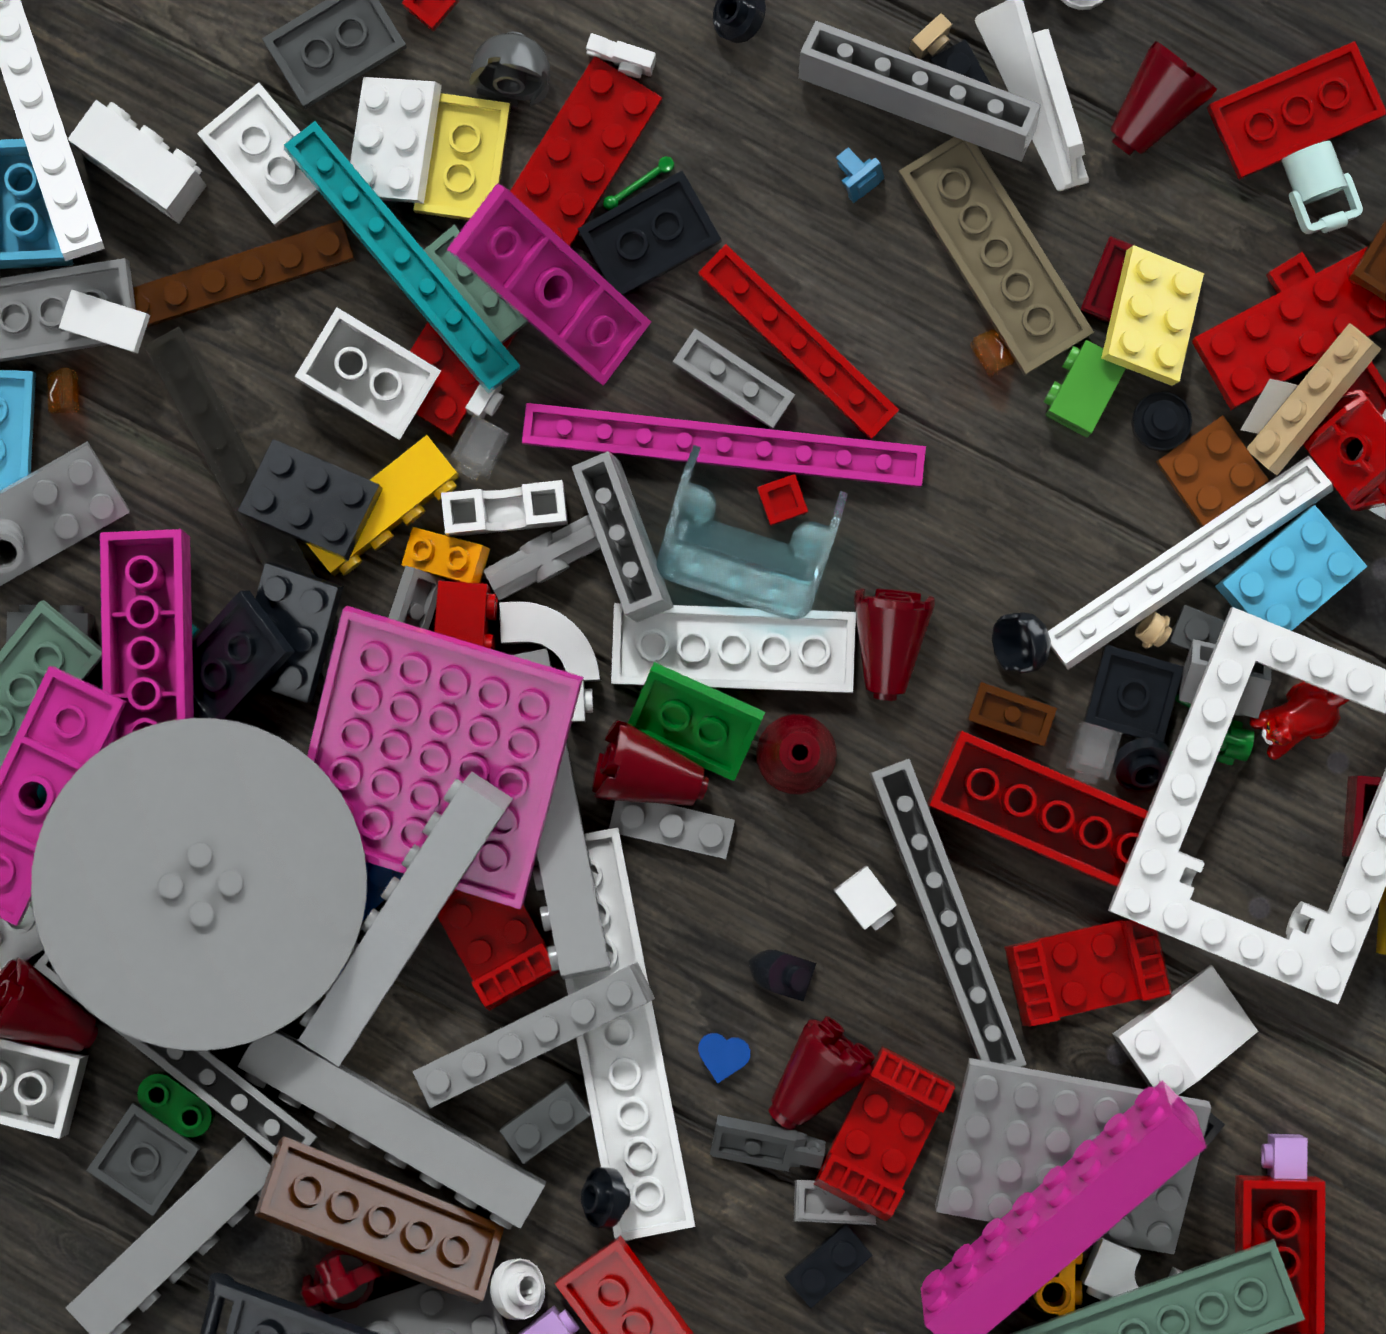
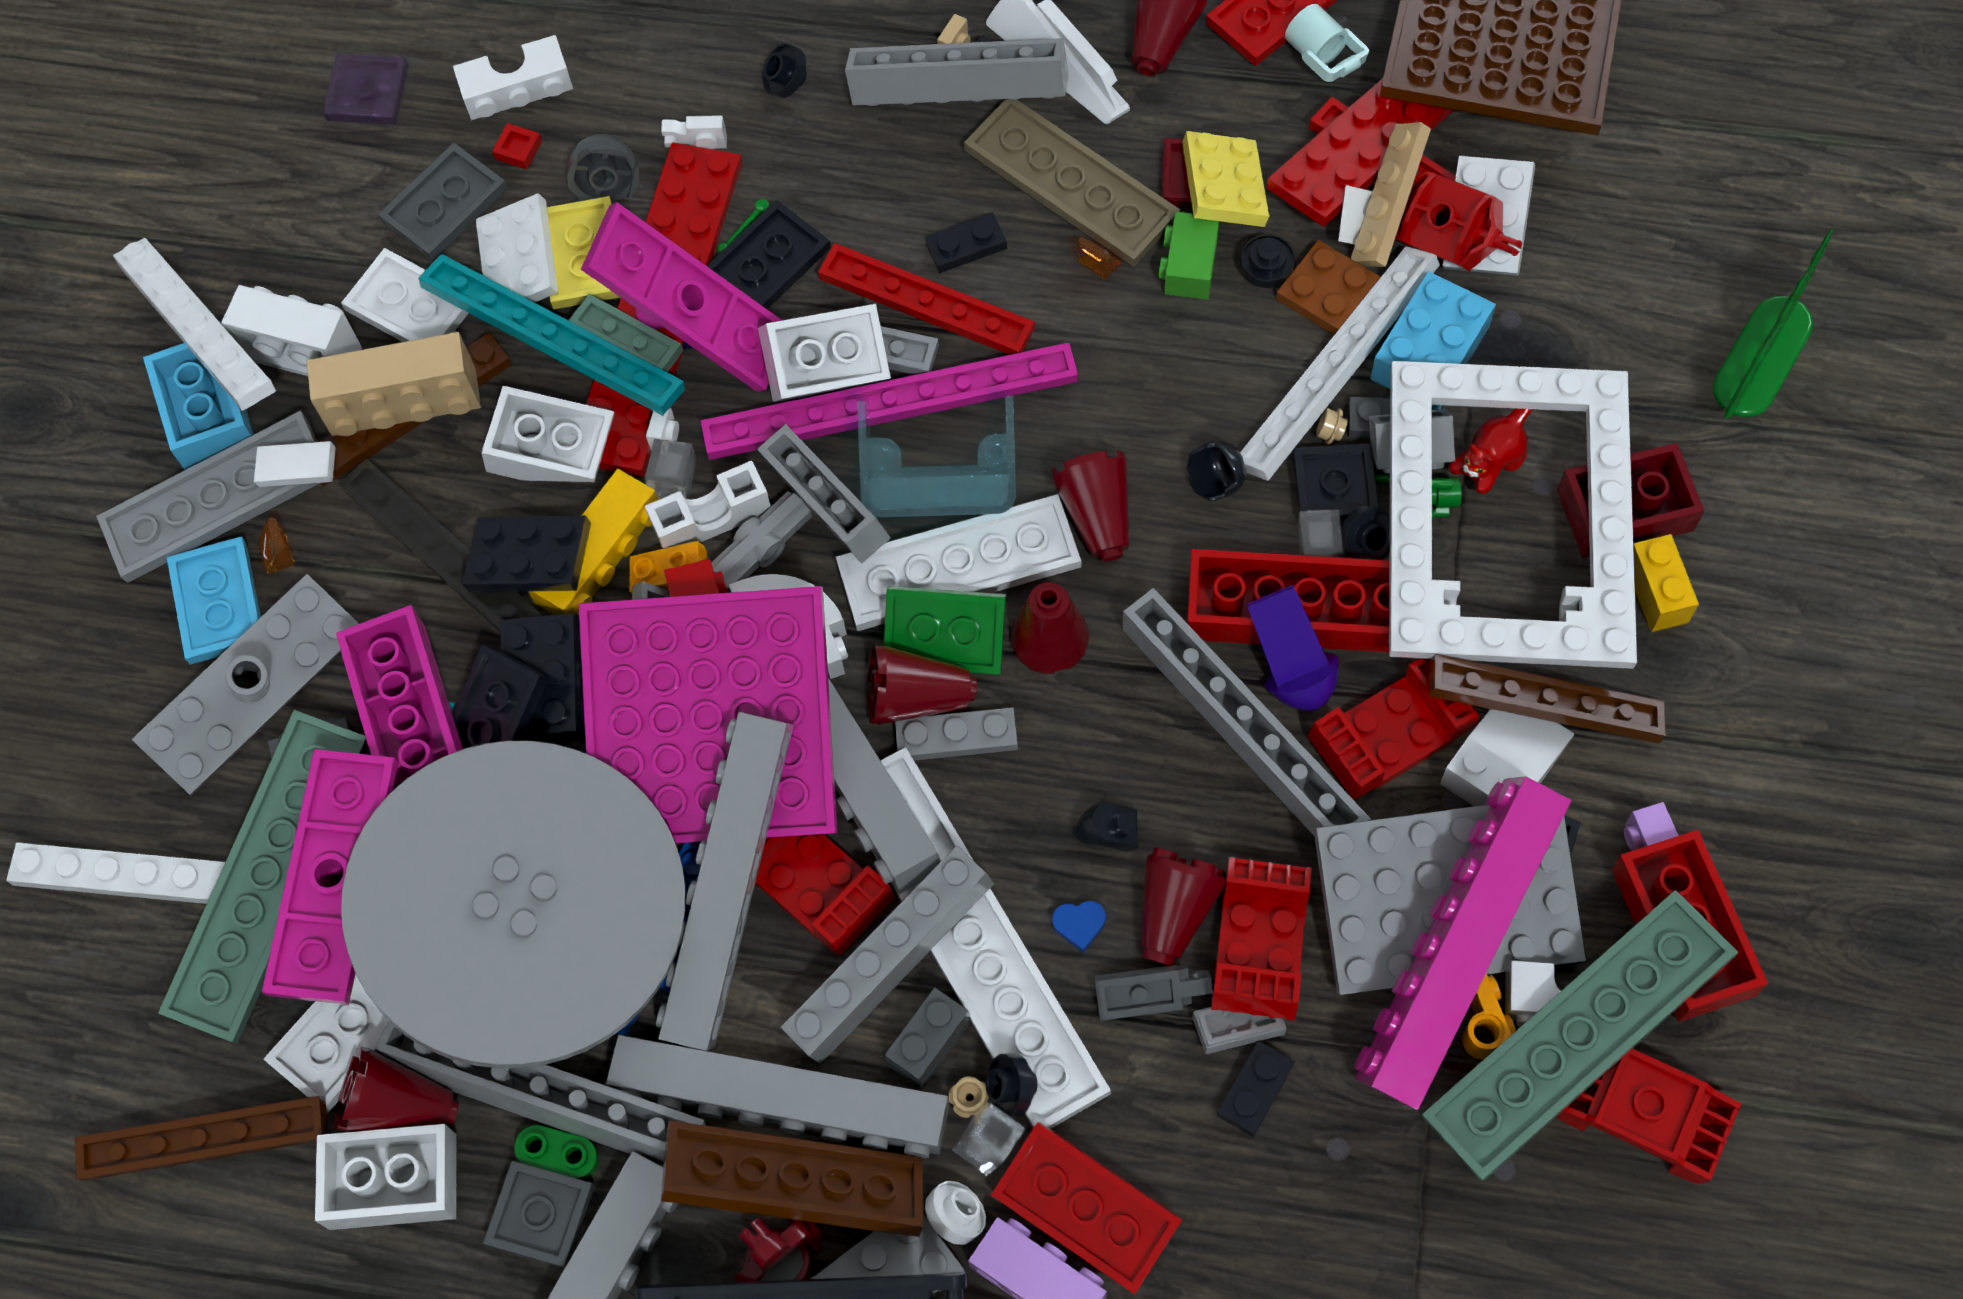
camera: 10 degrees left, 20 degrees down
red plate [757,474,808,526] -> none
white brick [834,866,897,931] -> none
dark azure brick [836,147,885,203] -> none
reddish brown plate [967,682,1057,747] -> none
none -> tan brick [306,332,481,436]
none -> white slope [758,304,891,402]
none -> black plate [925,212,1007,274]
none -> tan plate [949,1076,989,1118]
none -> clear brick [952,1103,1025,1175]
none -> dark purple piece [1247,585,1339,711]
none -> reddish brown plate [1429,654,1666,743]

